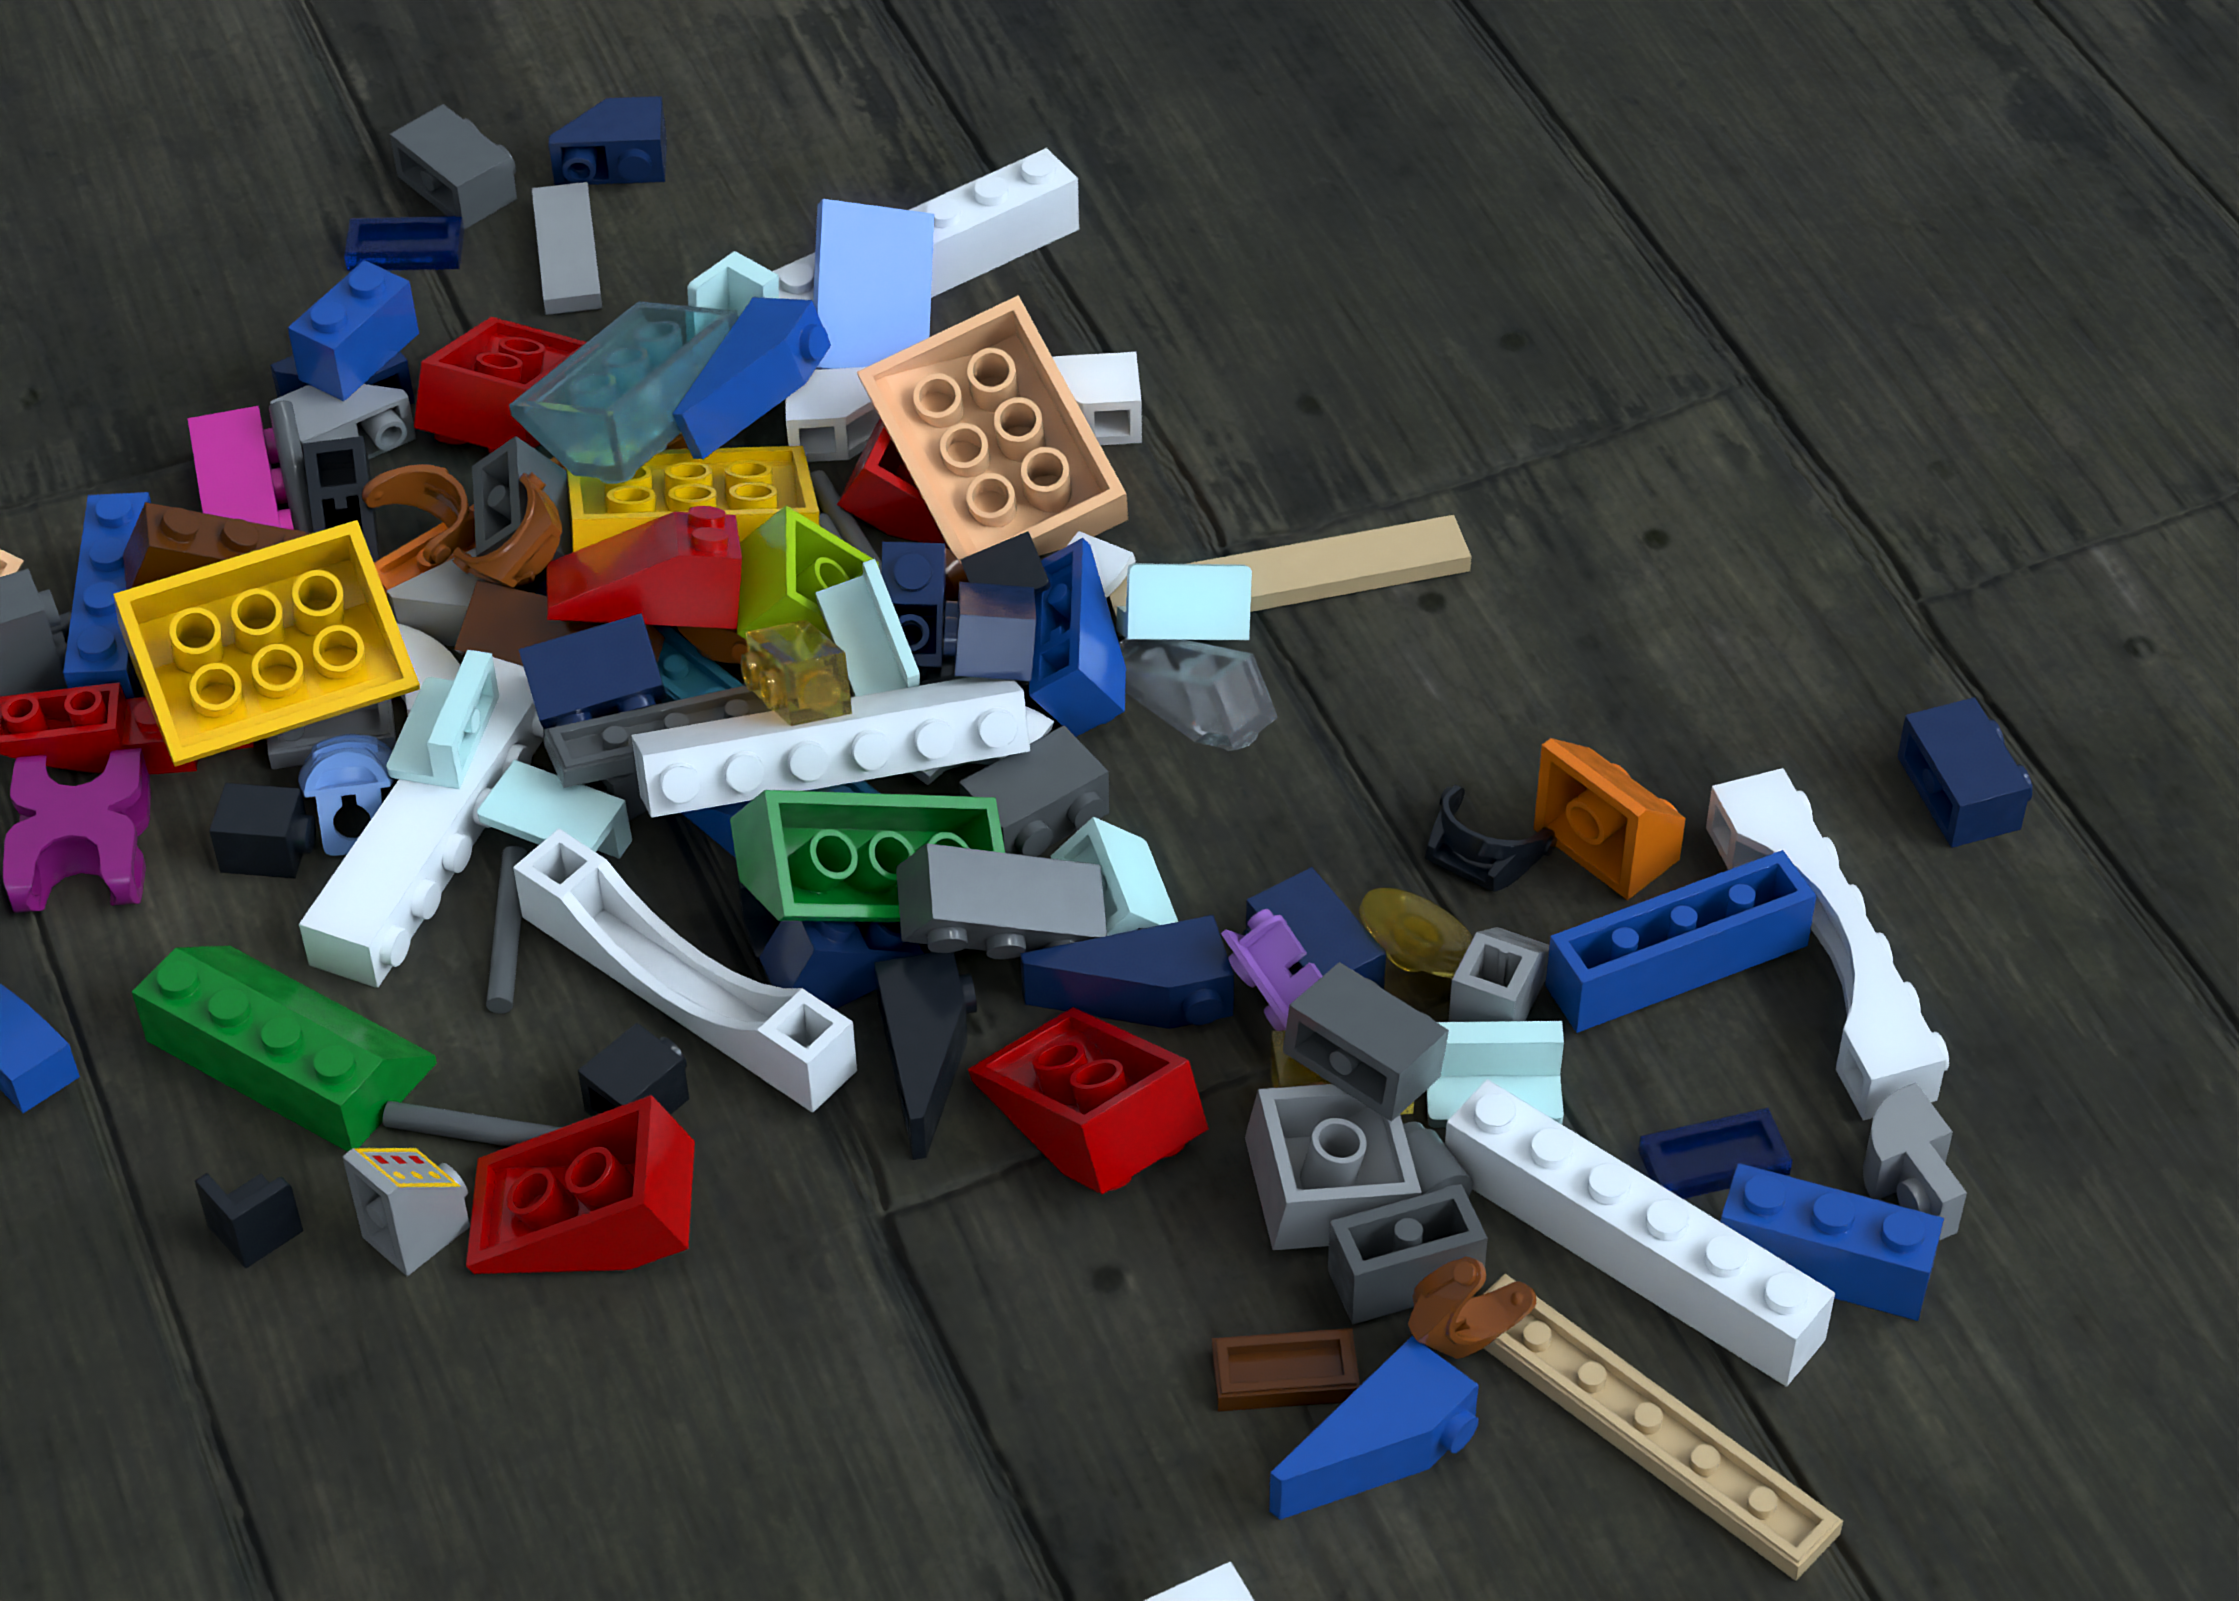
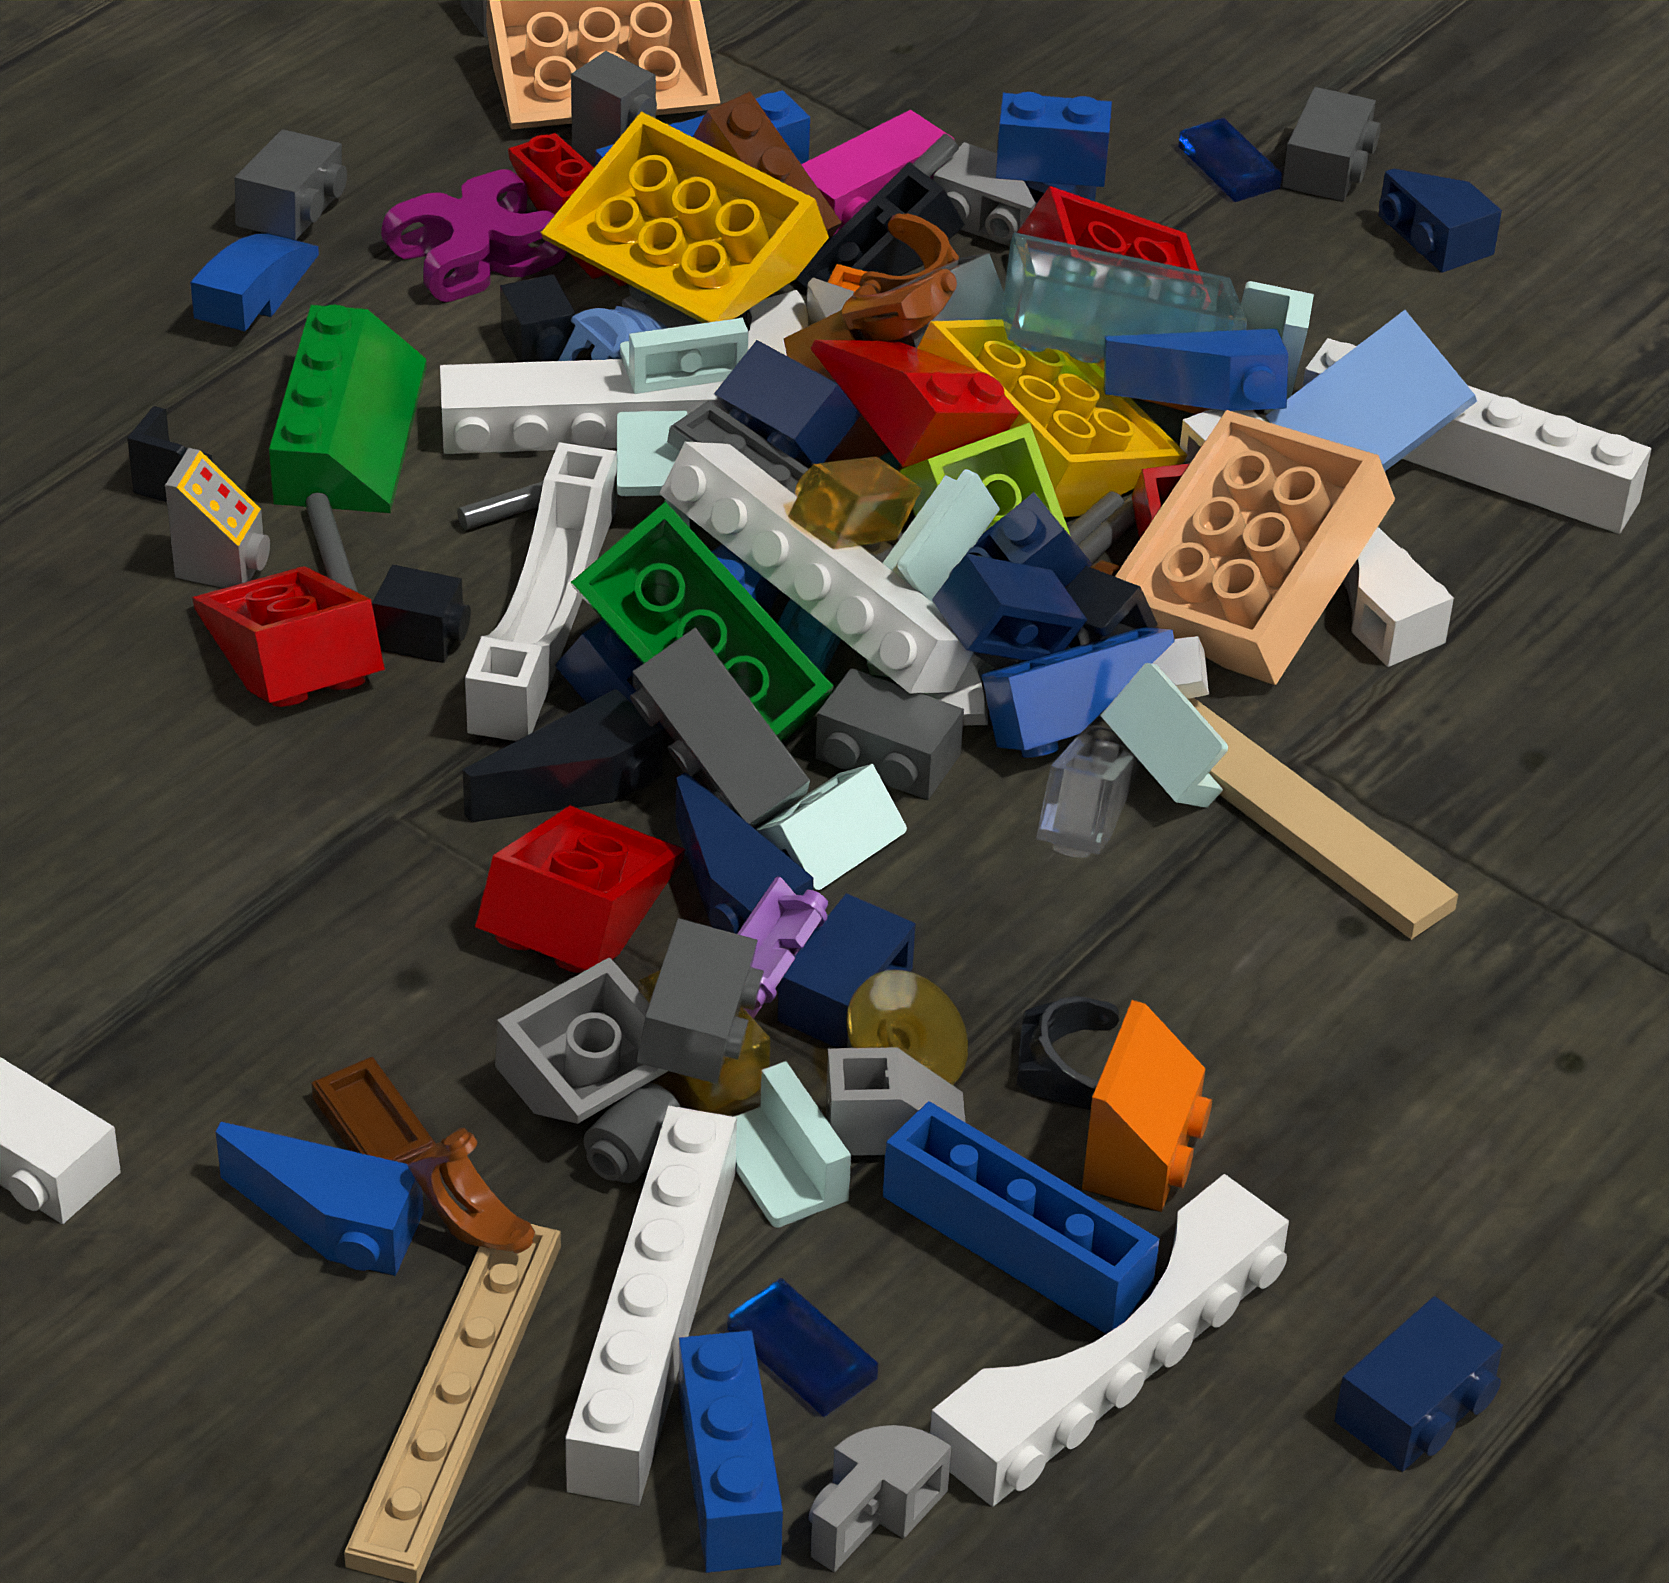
camera: 60 degrees right, 5 degrees down
light grey tile [532,182,602,315] -> none
dark grey brick [1328,1184,1488,1325] -> none

